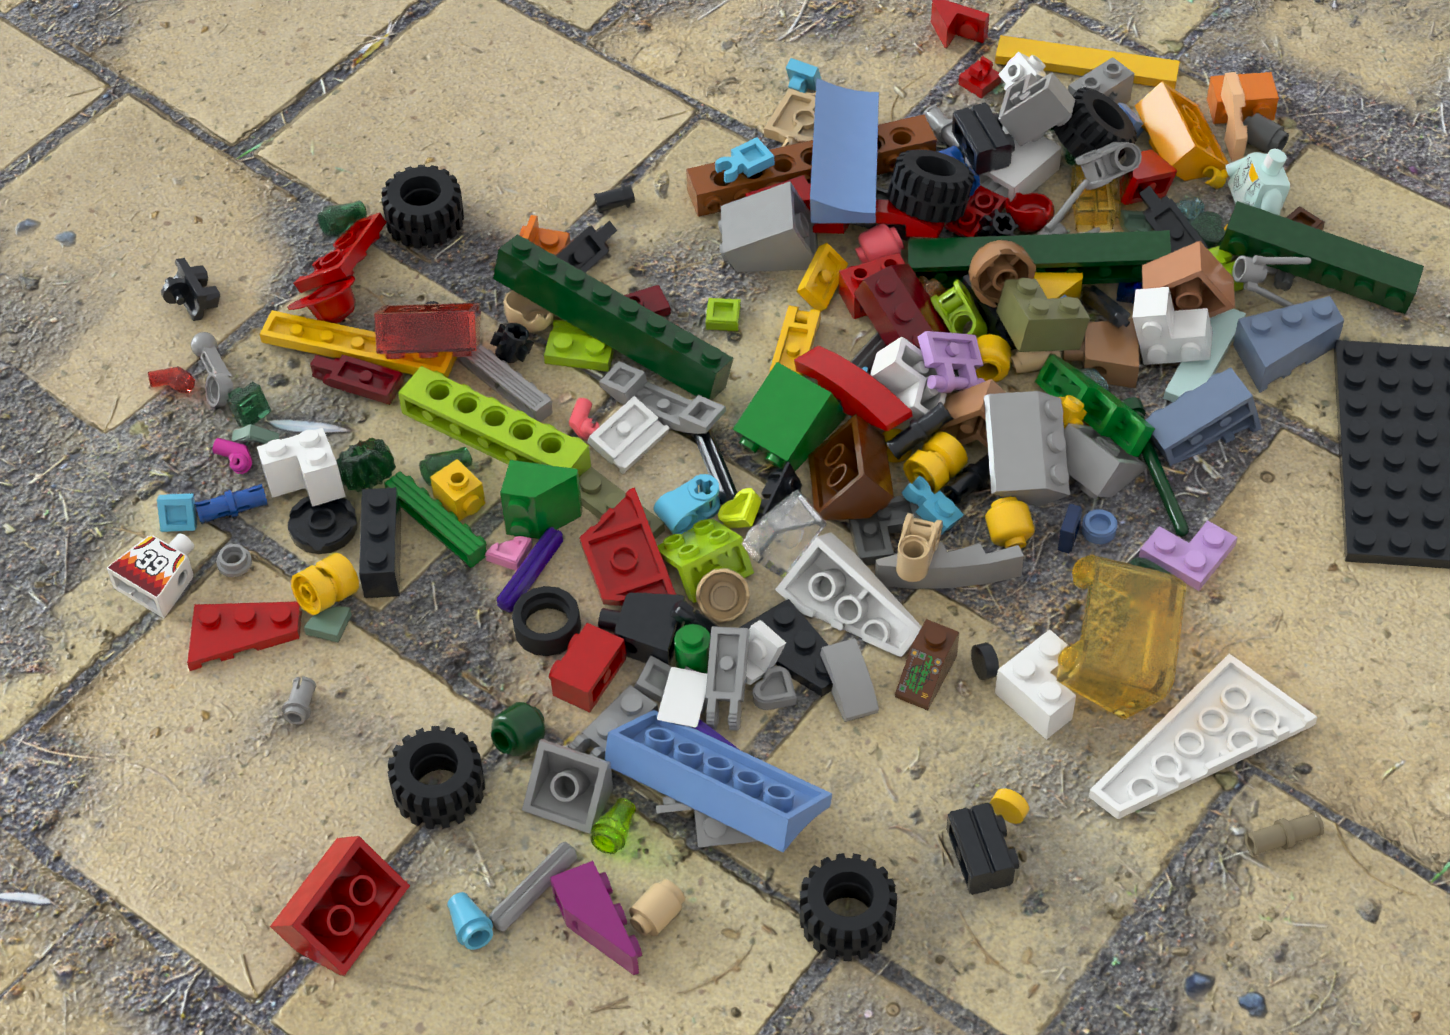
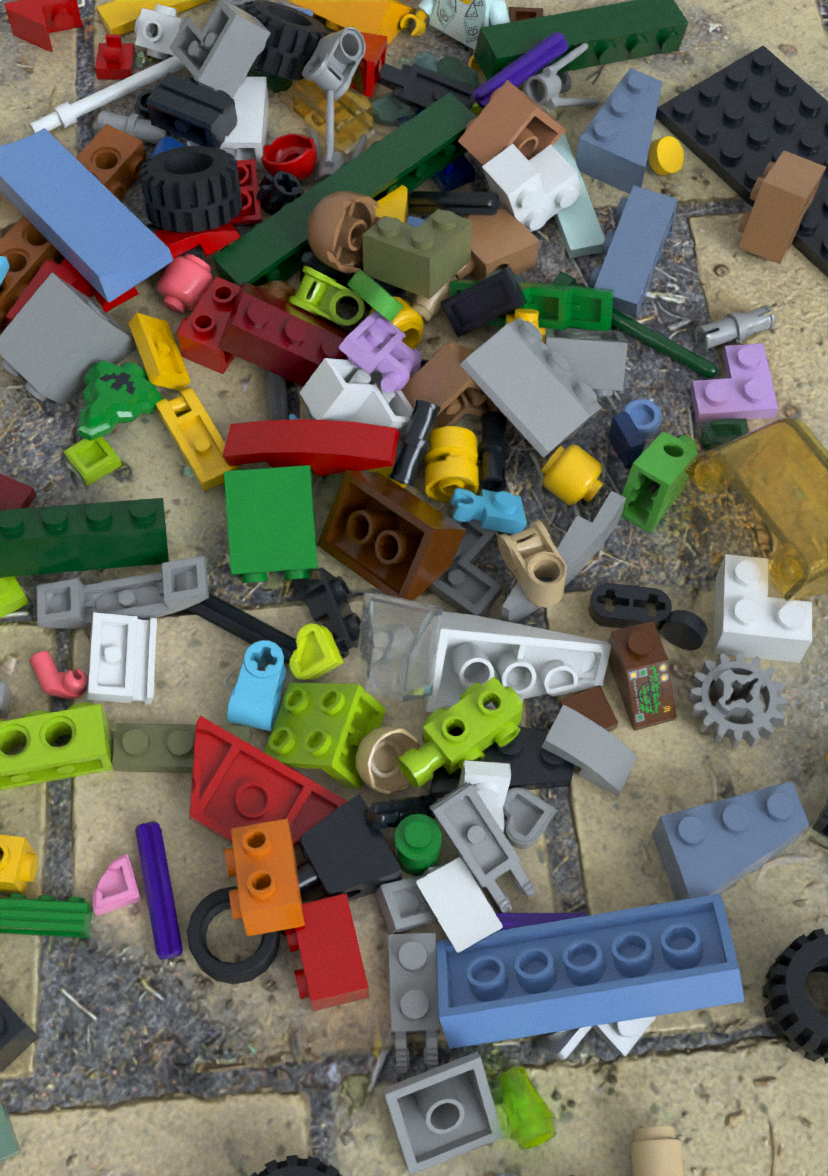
camera: 45 degrees left, 10 degrees up
dark green head [491,702,545,757] -> none
green slope [500,460,582,539] -> none
none -> white bar [30,55,185,133]
none -> green rock [78,360,163,441]
none -> orange brick [225,818,305,937]
none -> bright green beam [347,269,404,322]
none -> lime brick [396,676,523,789]
none -> black tile [440,267,527,337]
none -> dark purple axle [473,32,568,108]
none -> reddish brown tile [558,685,618,732]
none -> black beam [588,583,672,630]
none -> bright green torso [621,432,698,534]
none -> yellow tile [648,136,684,176]
none -> sand blue wedge [652,781,809,901]
none -> light grey gear [687,652,788,748]
none -> light grey pin [695,305,776,351]
none -> medium nougat brick [738,151,826,264]

